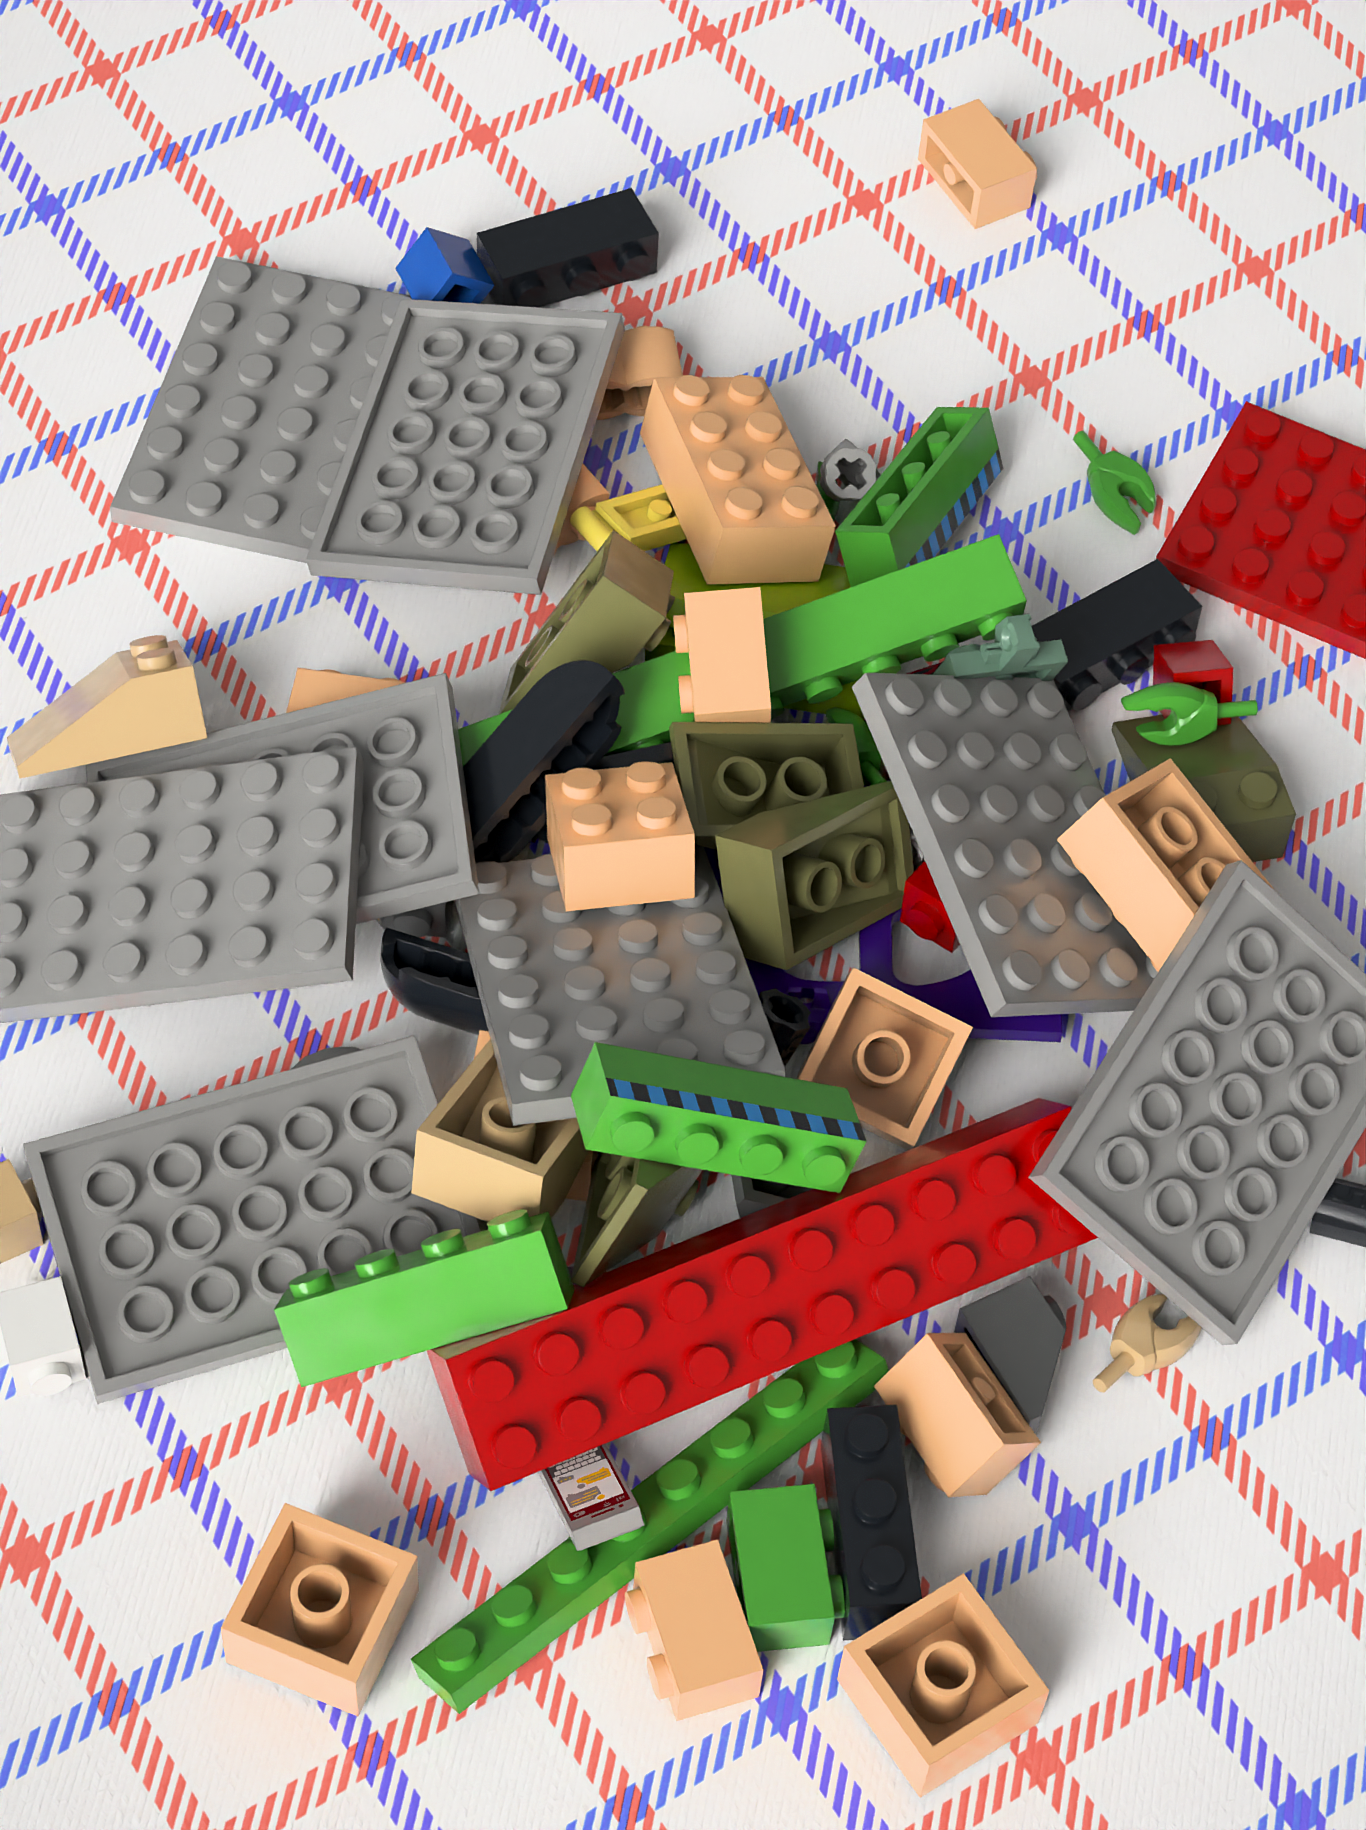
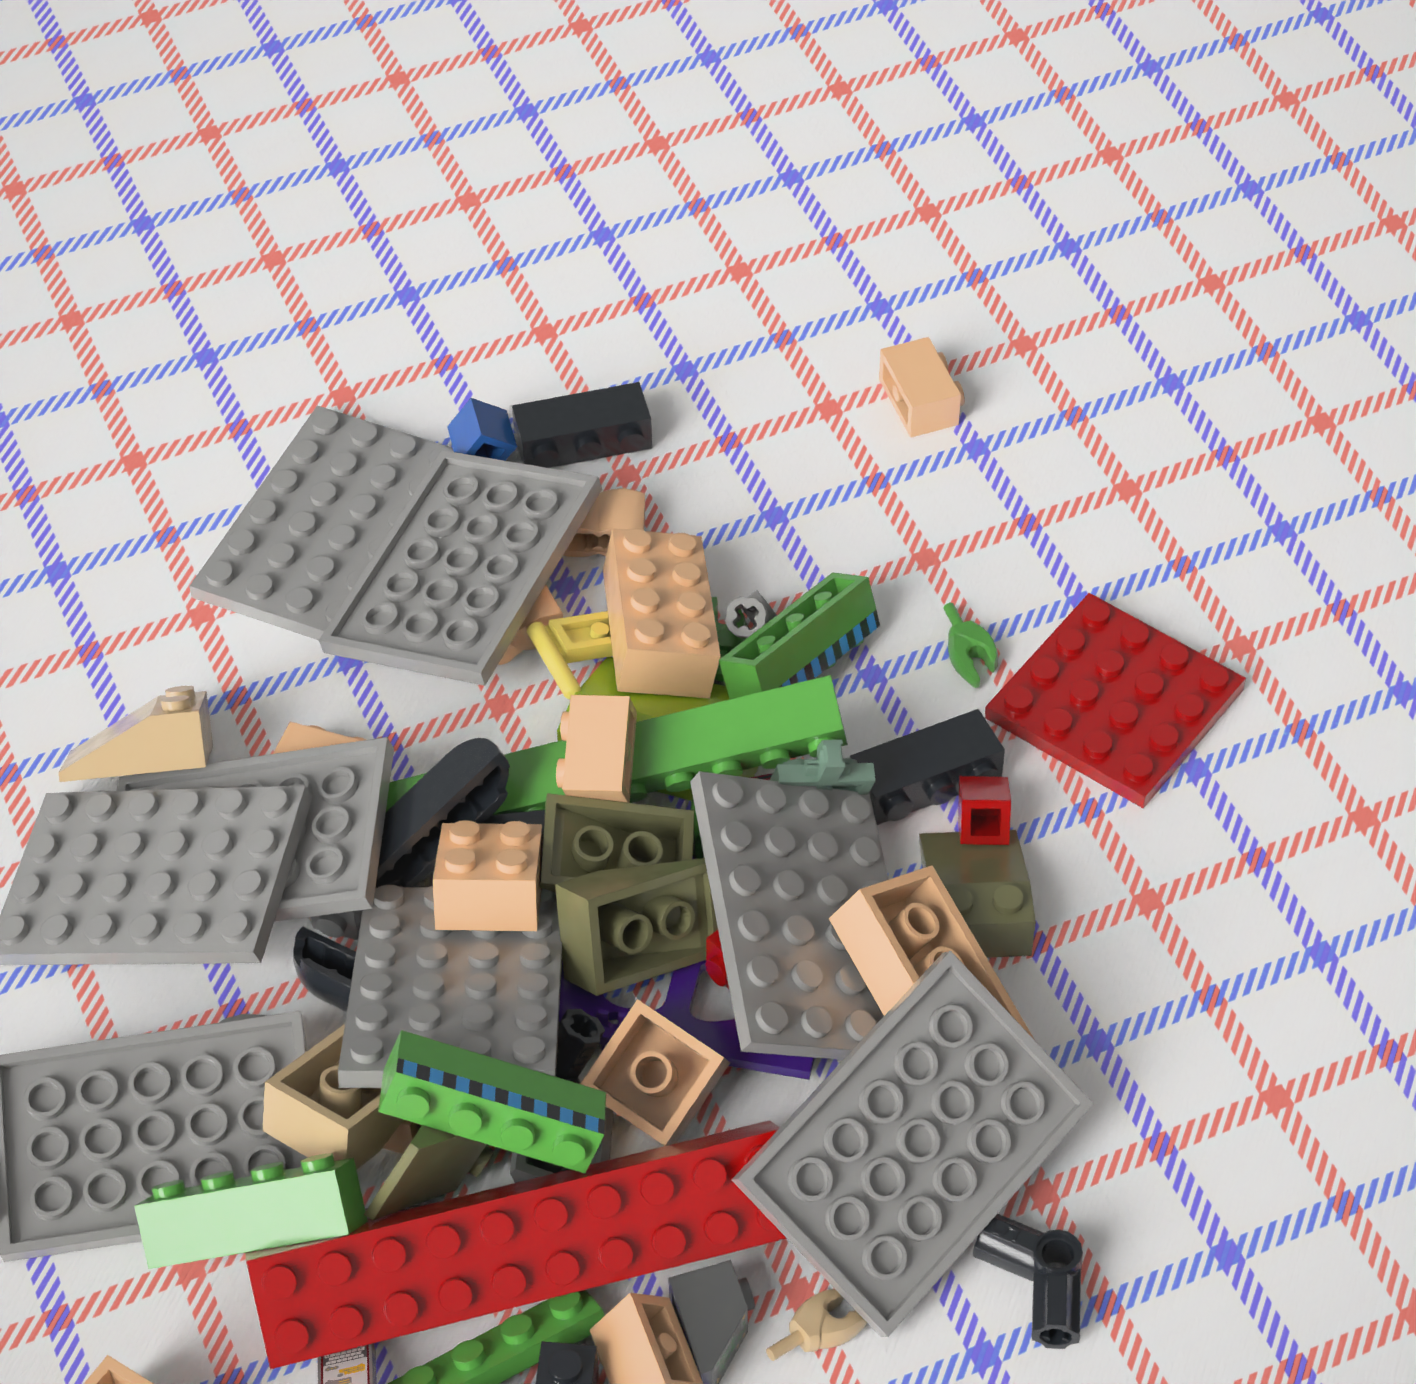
camera: 15 degrees right, 5 degrees down
olive slope [499,530,675,714] -> none
bright green hand [1121,682,1258,746] -> none

